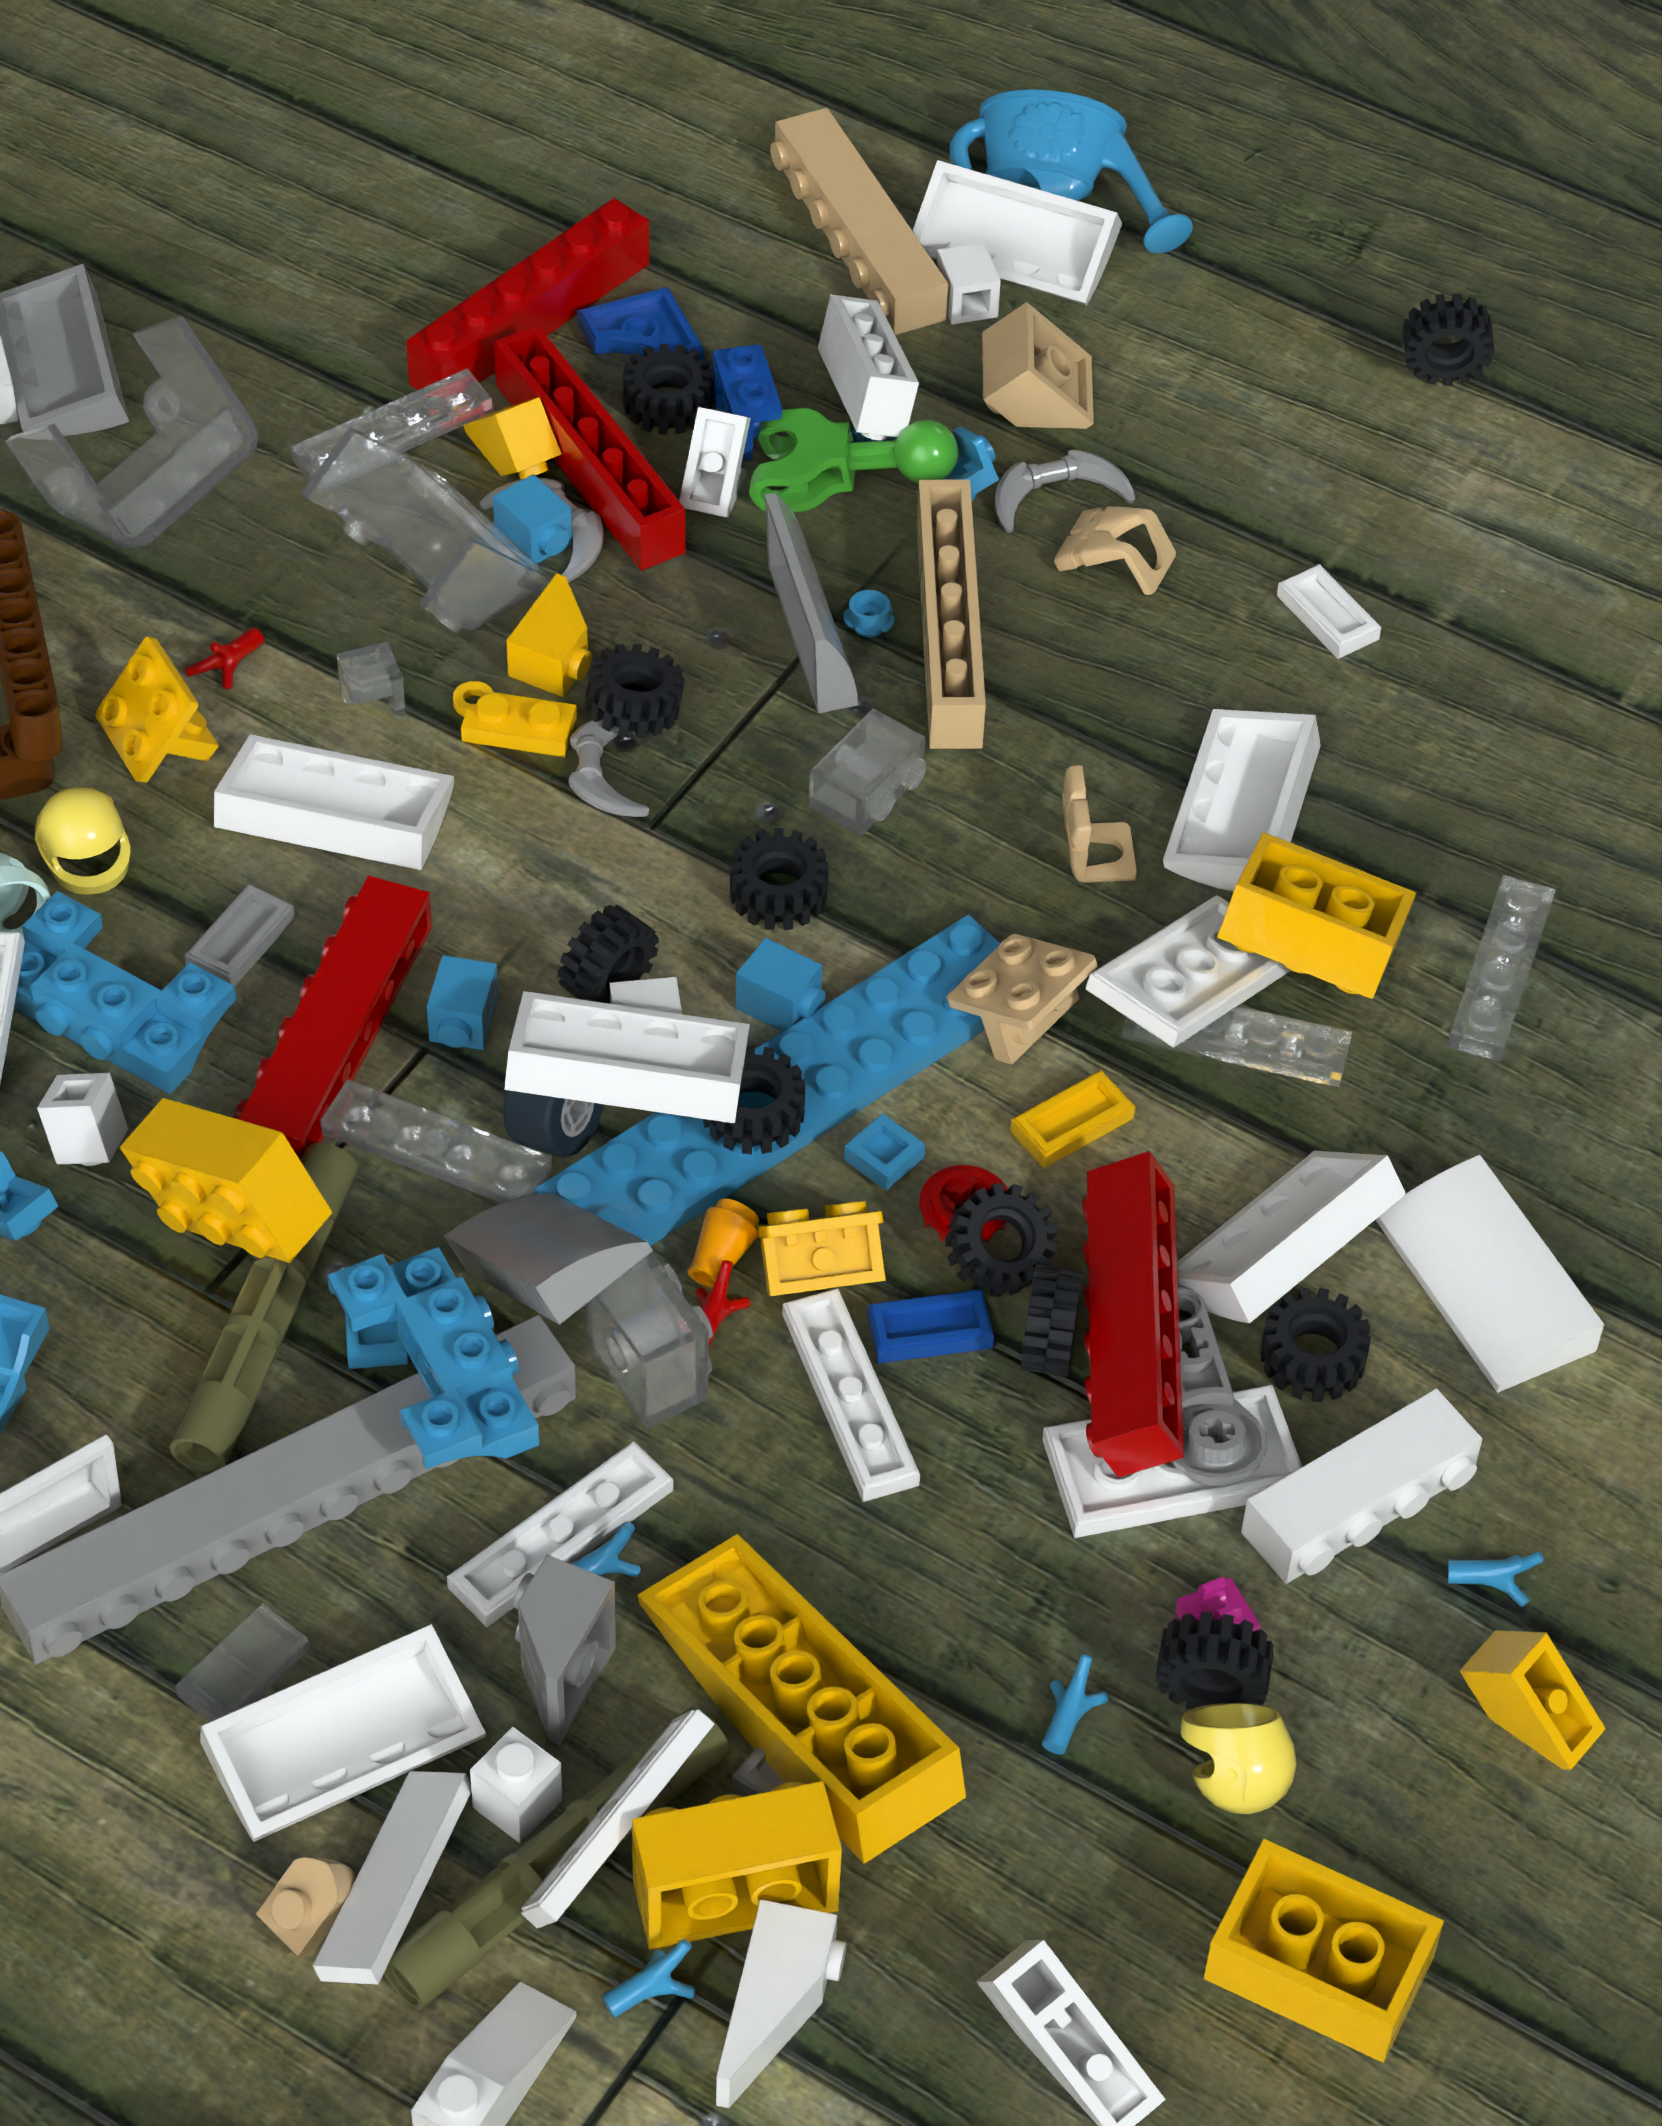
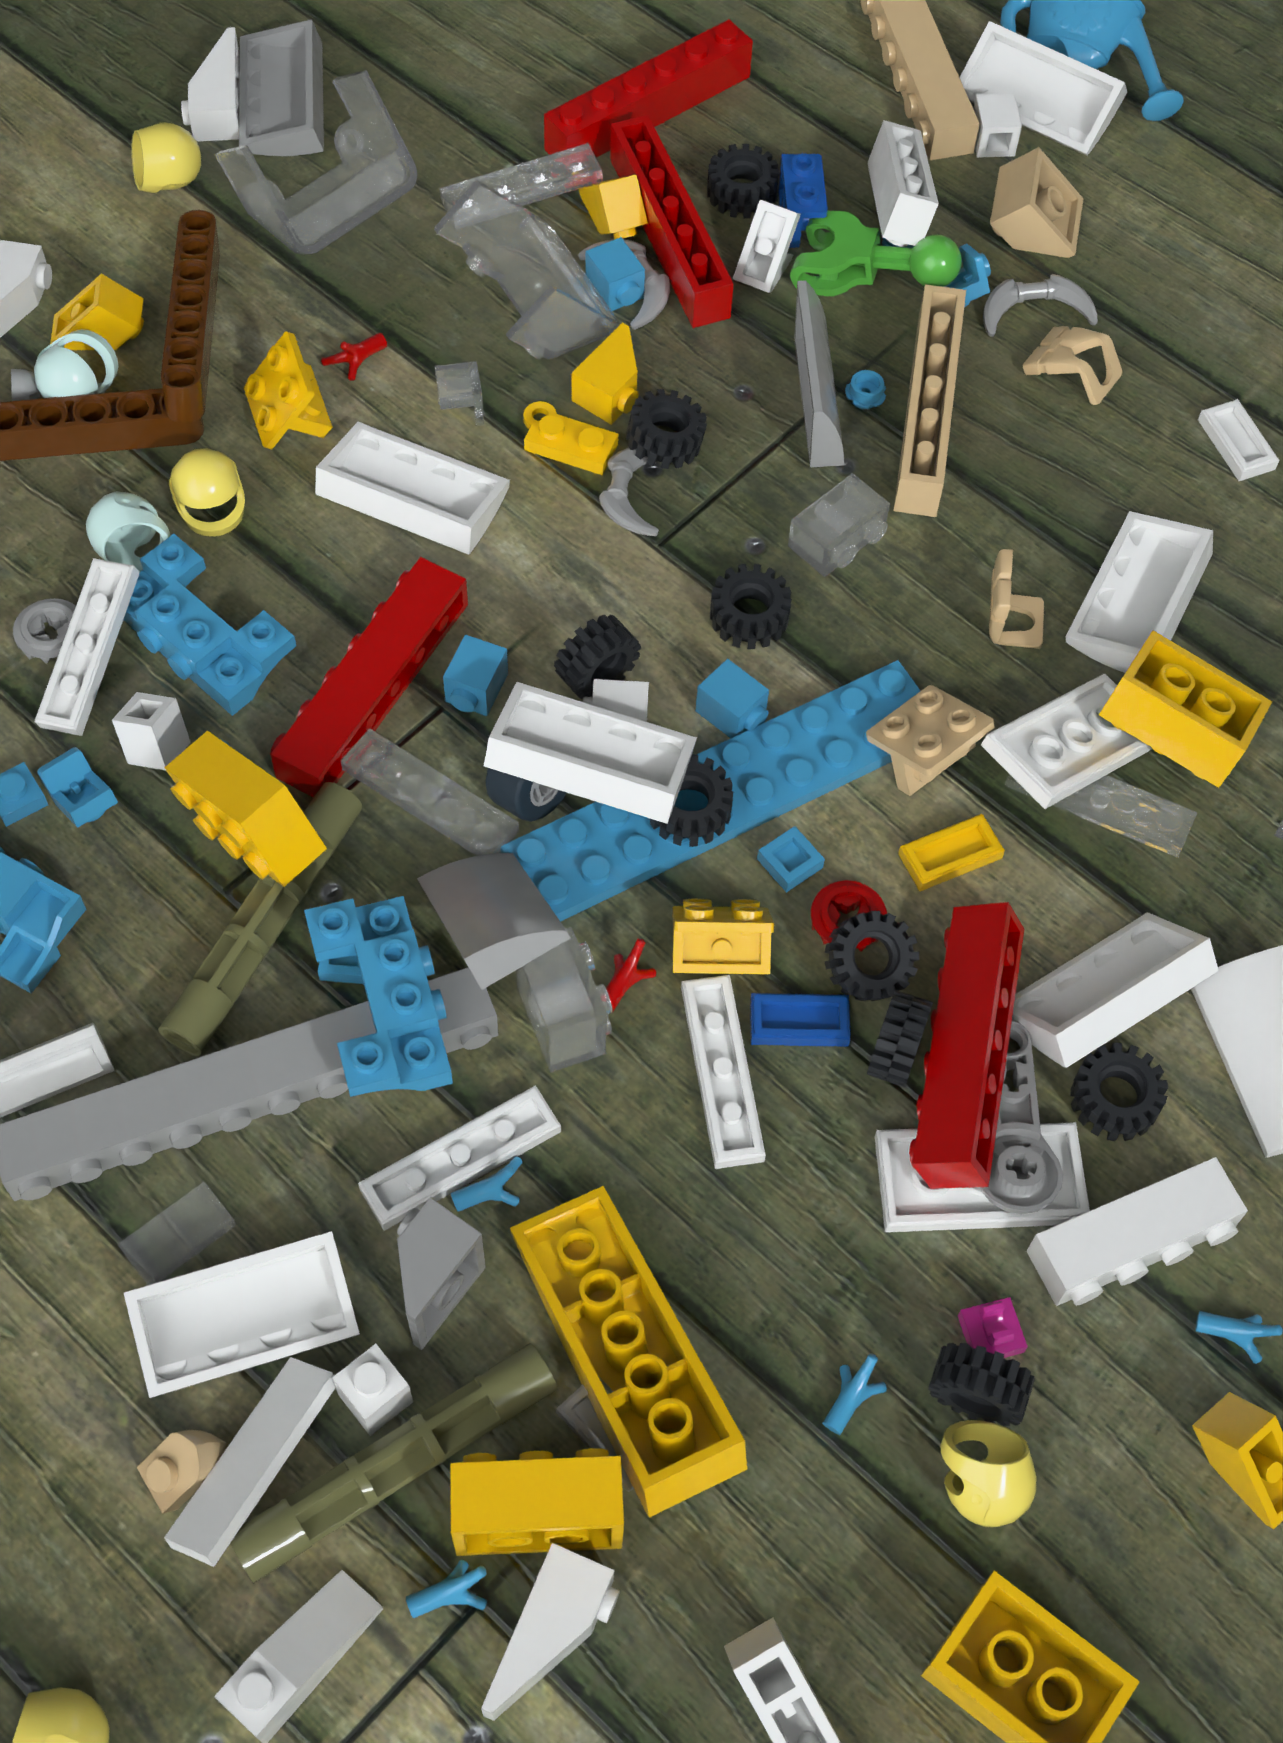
camera: 10 degrees right, 10 degrees up
light grey tile [184,884,295,986] -> none
white tile [521,1709,714,1928] -> none
blue tile [577,287,704,360] -> none
light orange cone [688,1198,759,1288] -> none

